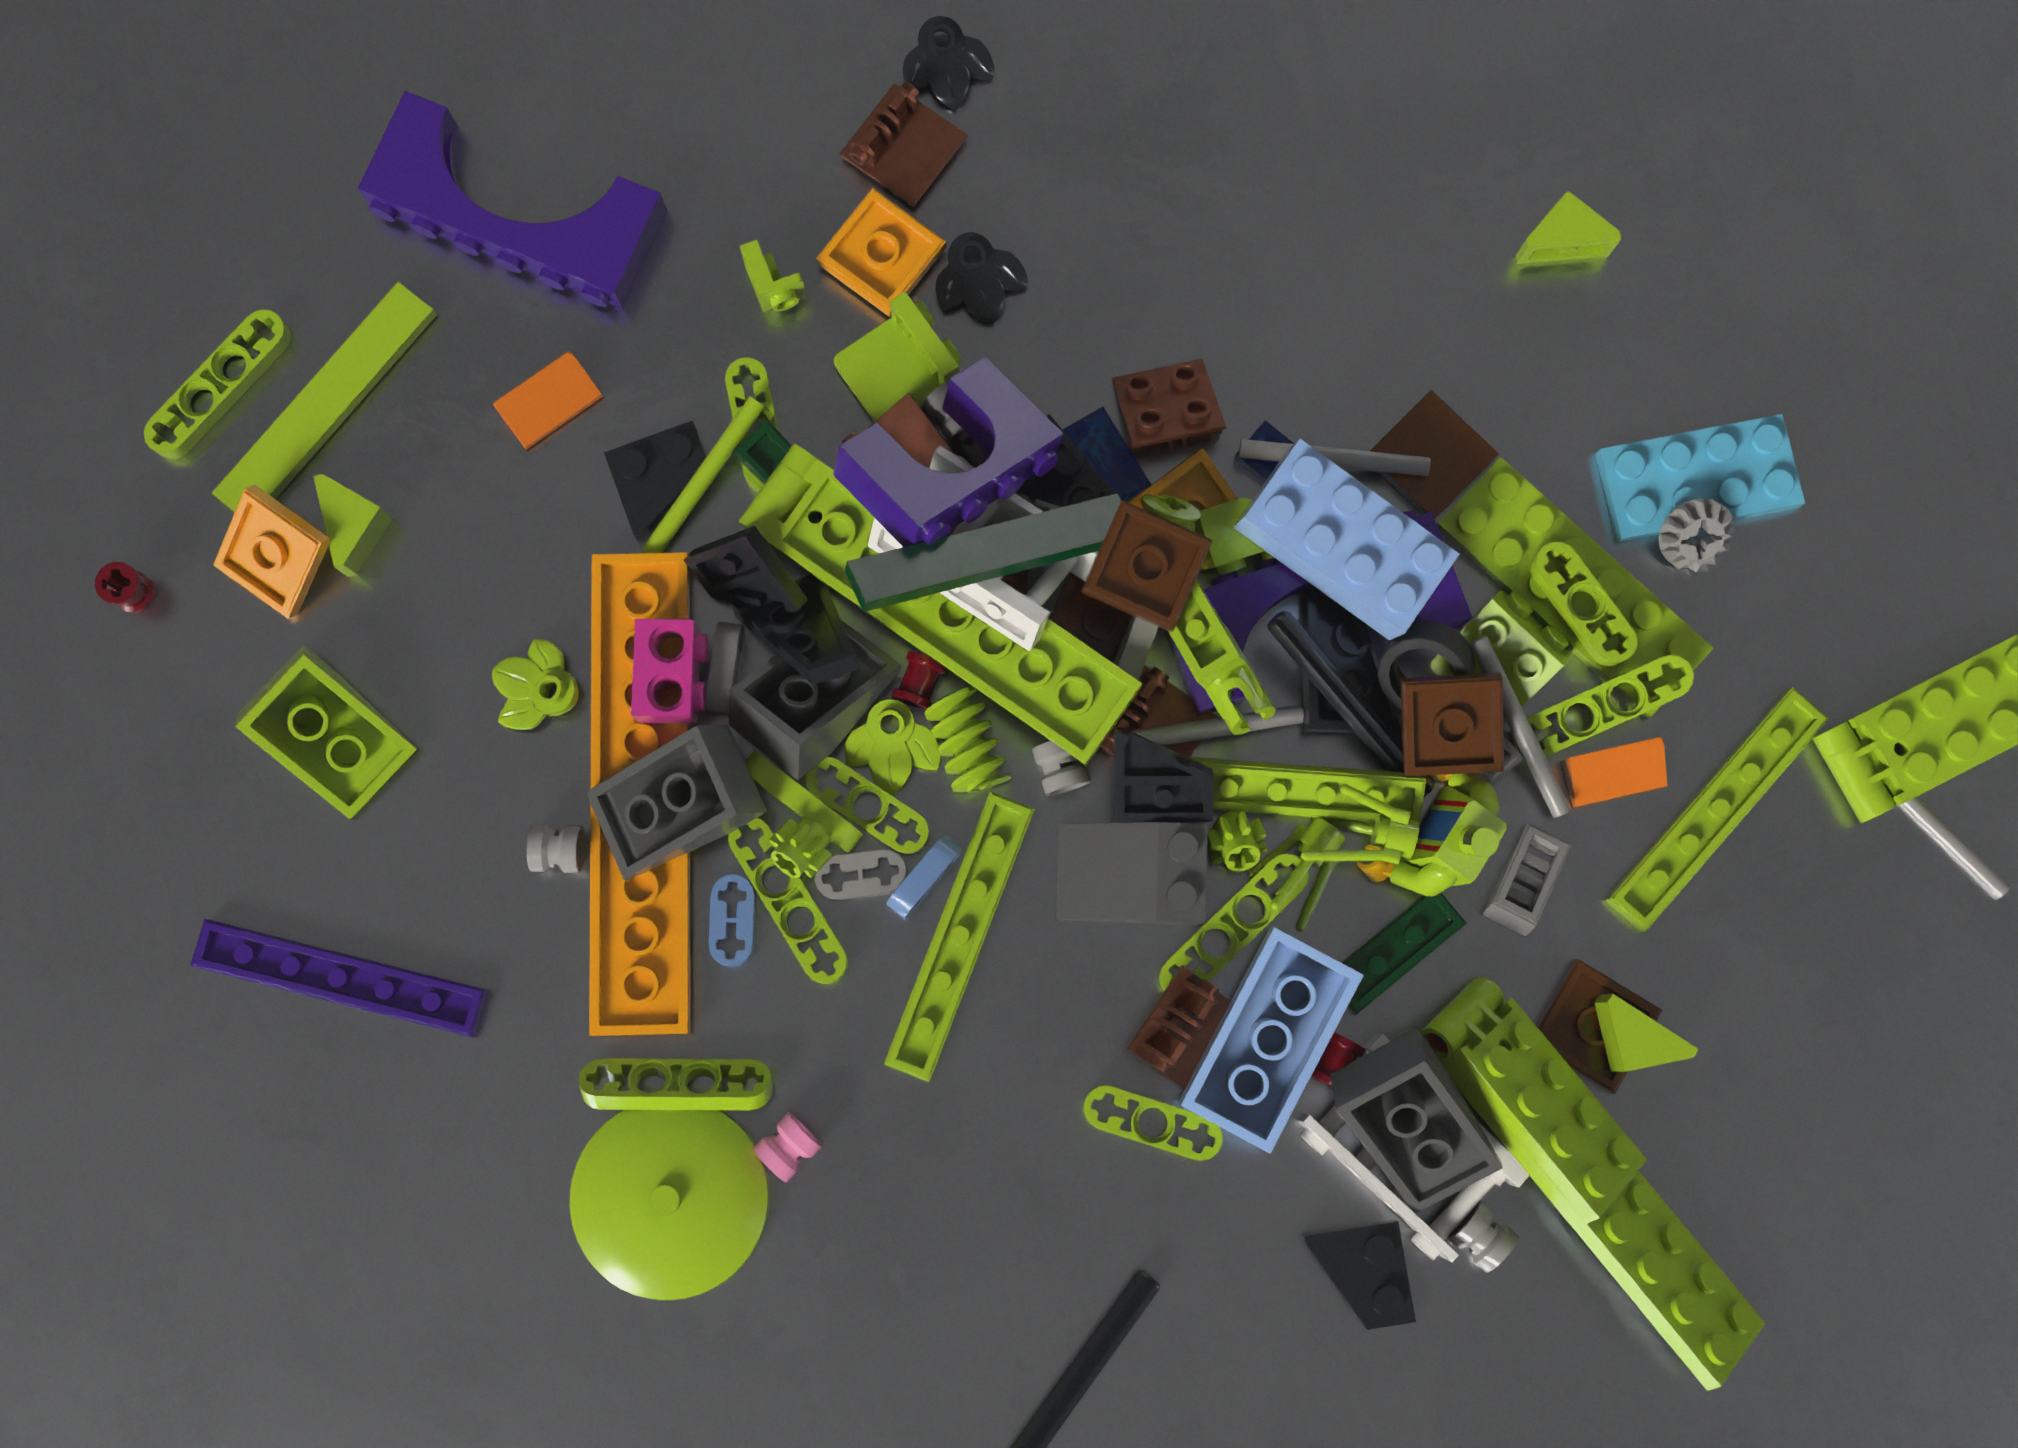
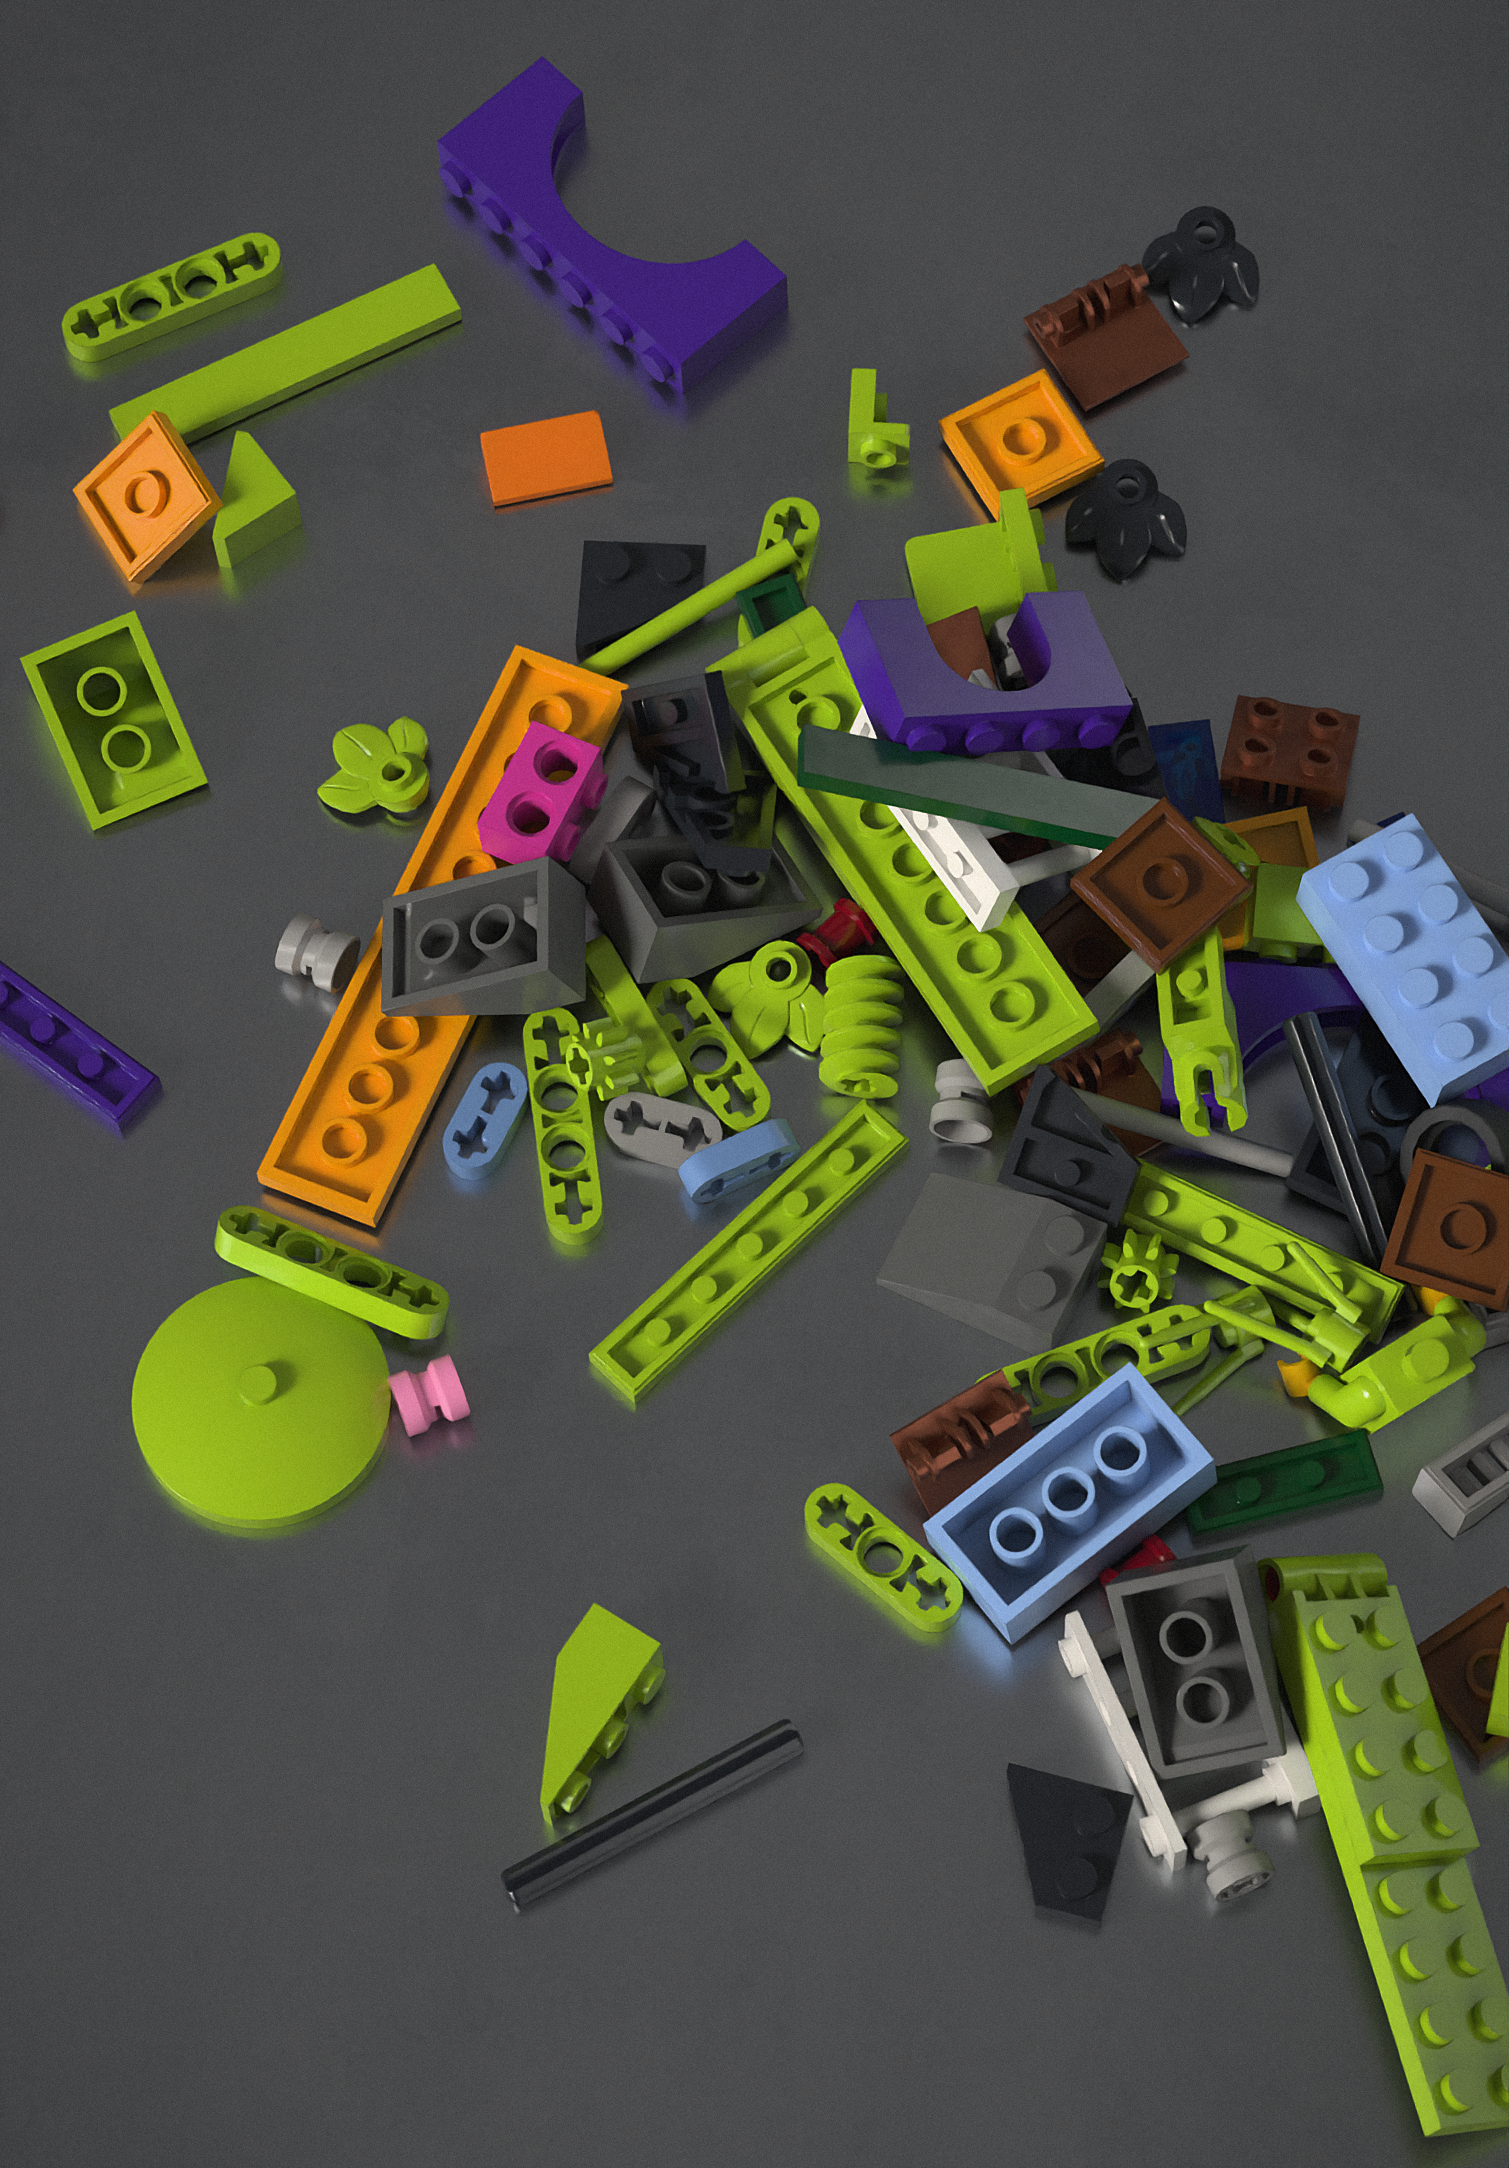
camera: 30 degrees right, 15 degrees down
none -> lime slope [540,1602,666,1825]

